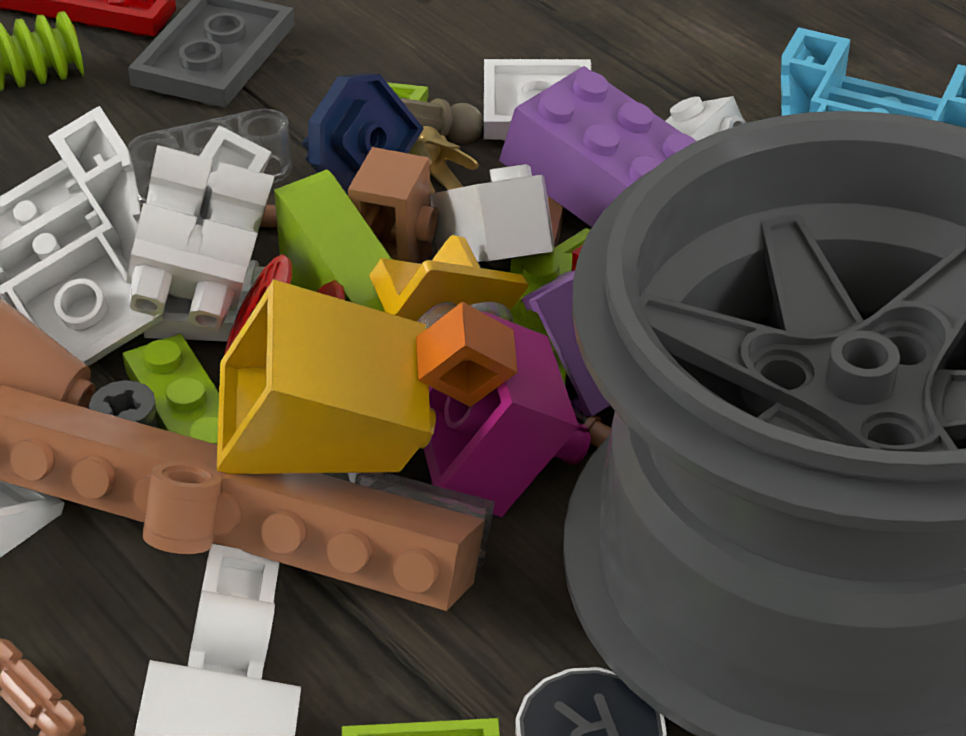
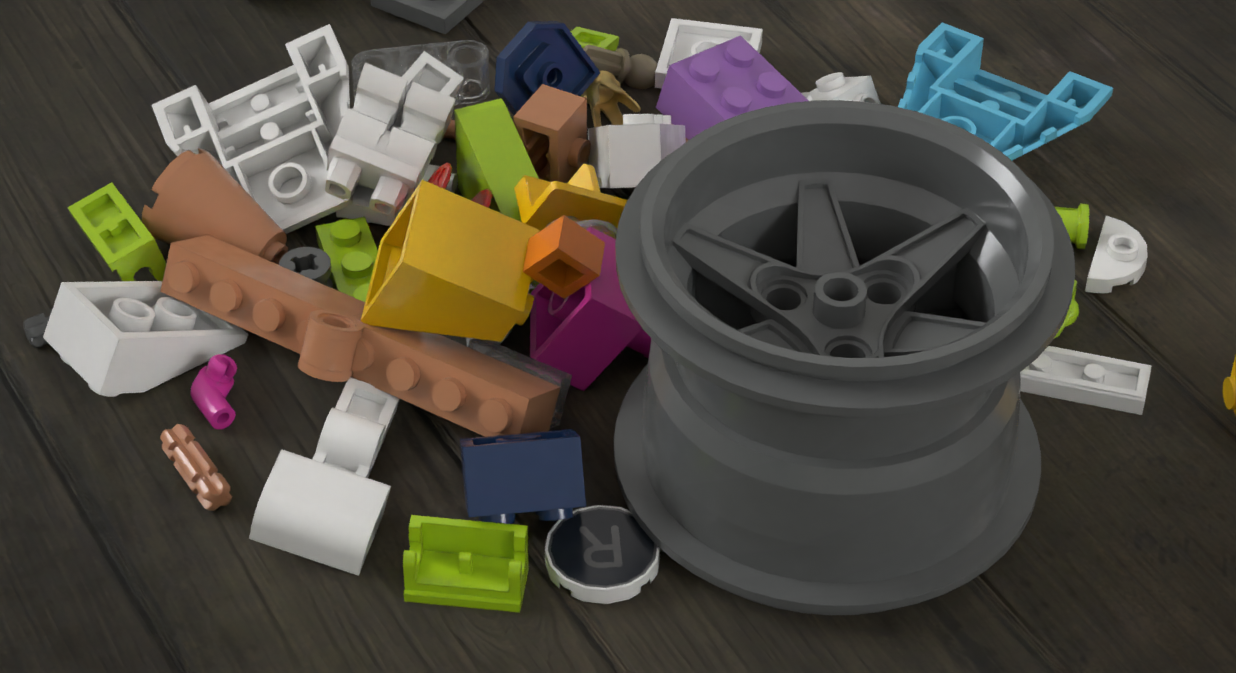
camera: 10 degrees right, 0 degrees up
none -> dark pink arm [190,354,237,430]
none -> dark blue brick [460,429,586,524]

